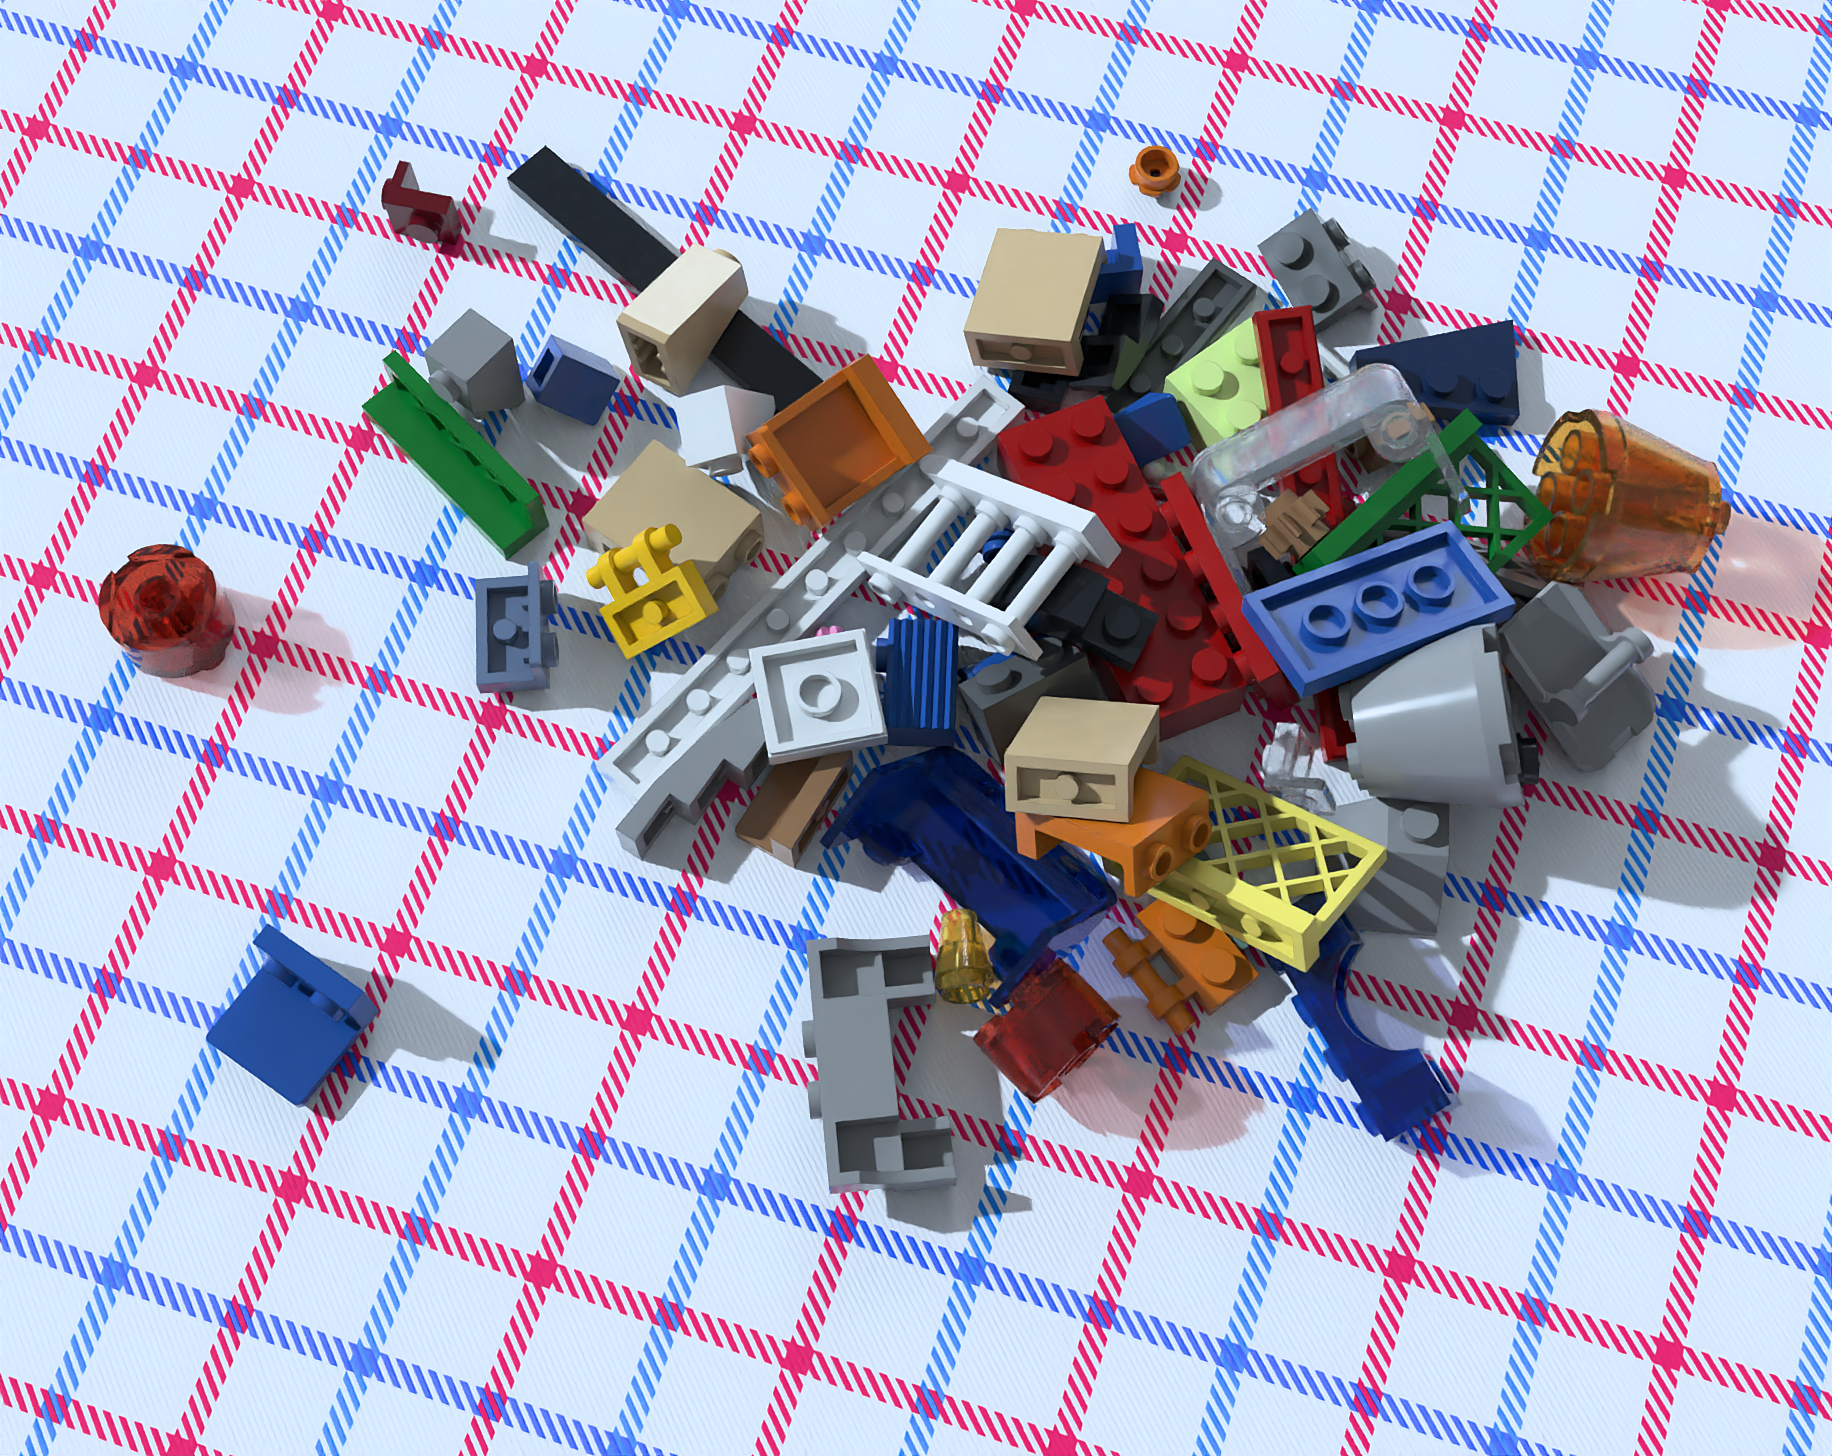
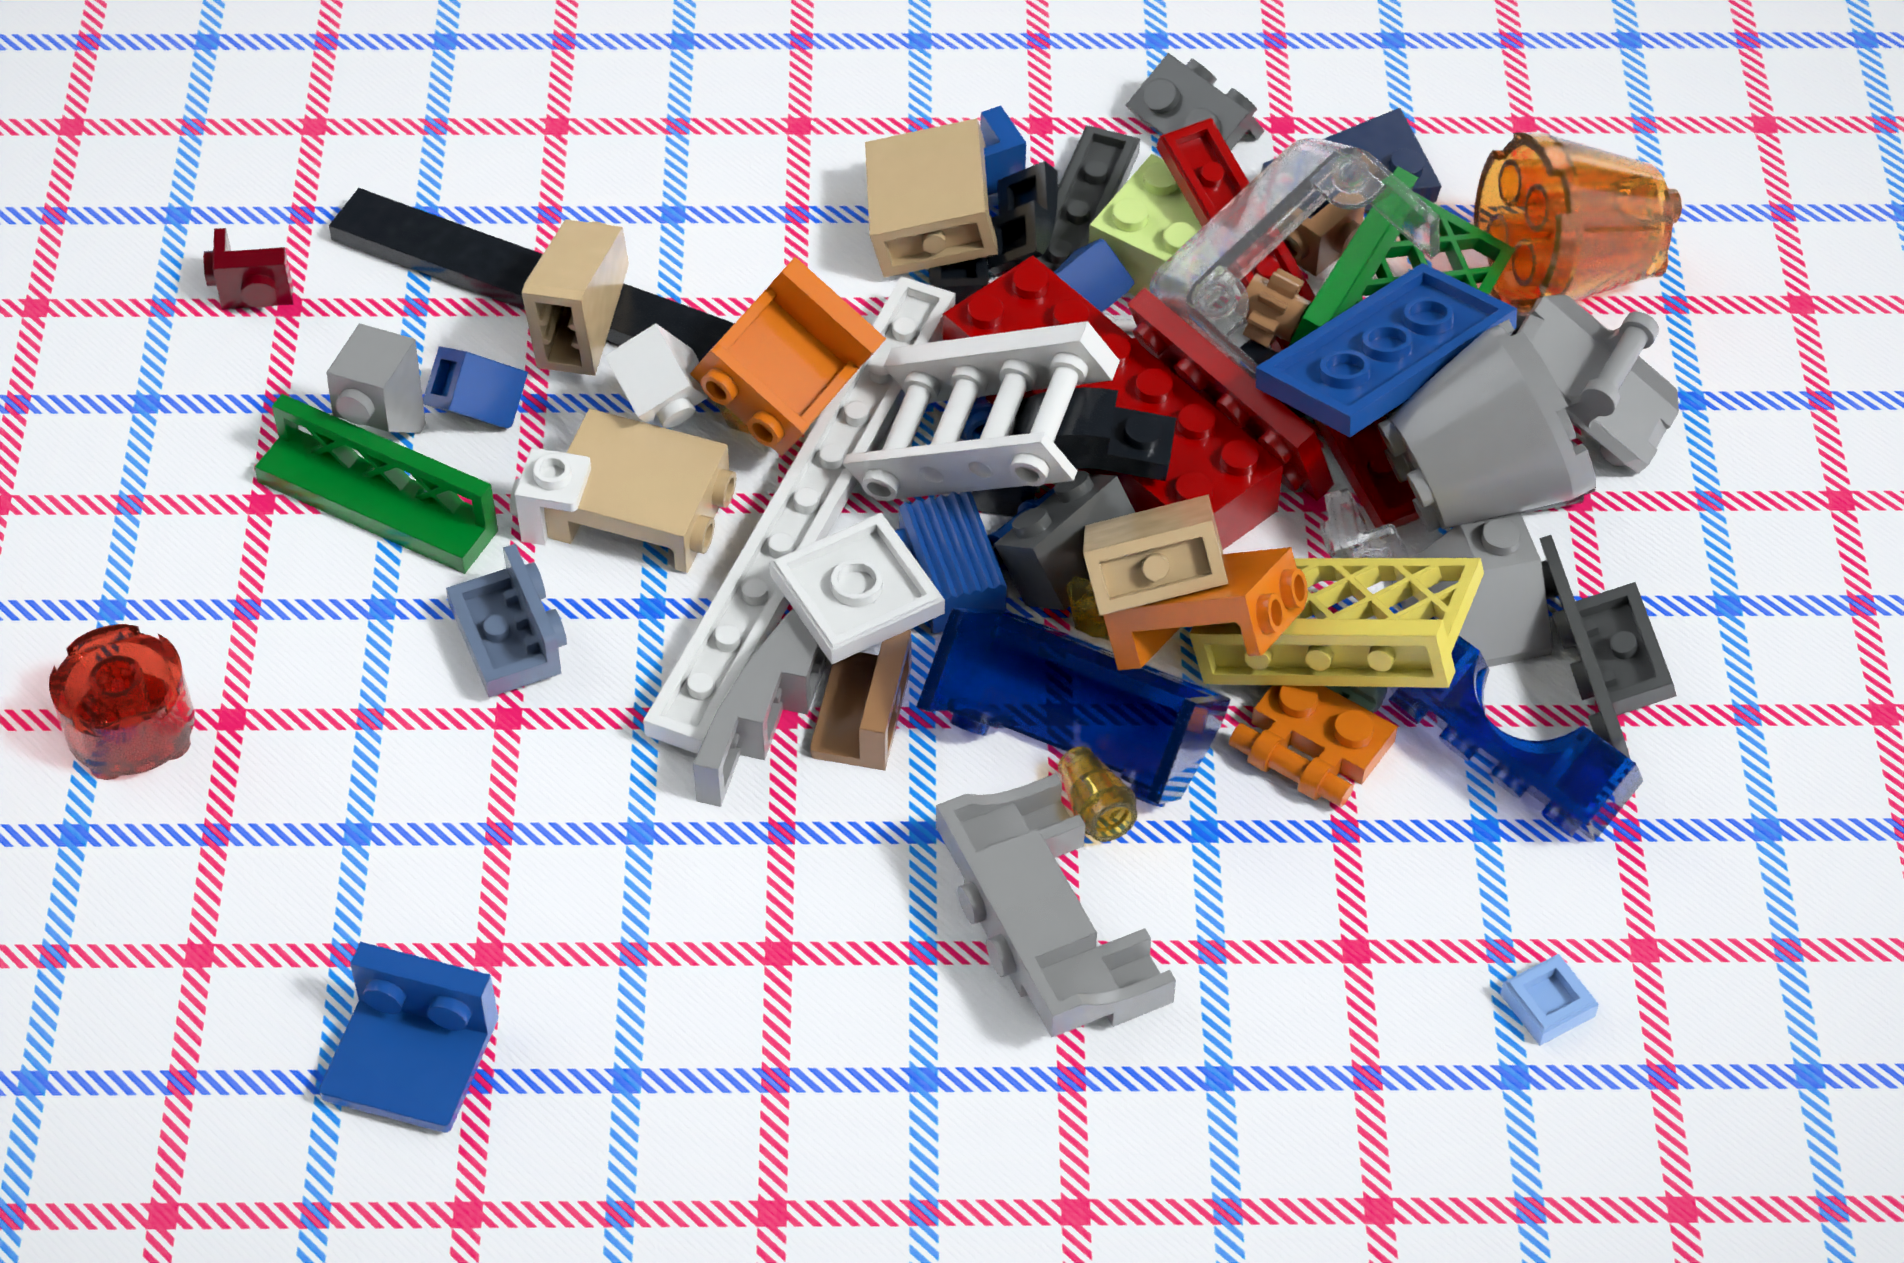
camera: 20 degrees left, 15 degrees down
yellow plate [586,523,719,660] -> none
clear red brick [972,957,1122,1106] -> none
orange plate [1128,145,1181,197] -> none
none -> white bracket [510,447,591,545]
none -> light blue tile [1500,954,1599,1046]
none -> dark grey bracket [1539,535,1677,770]

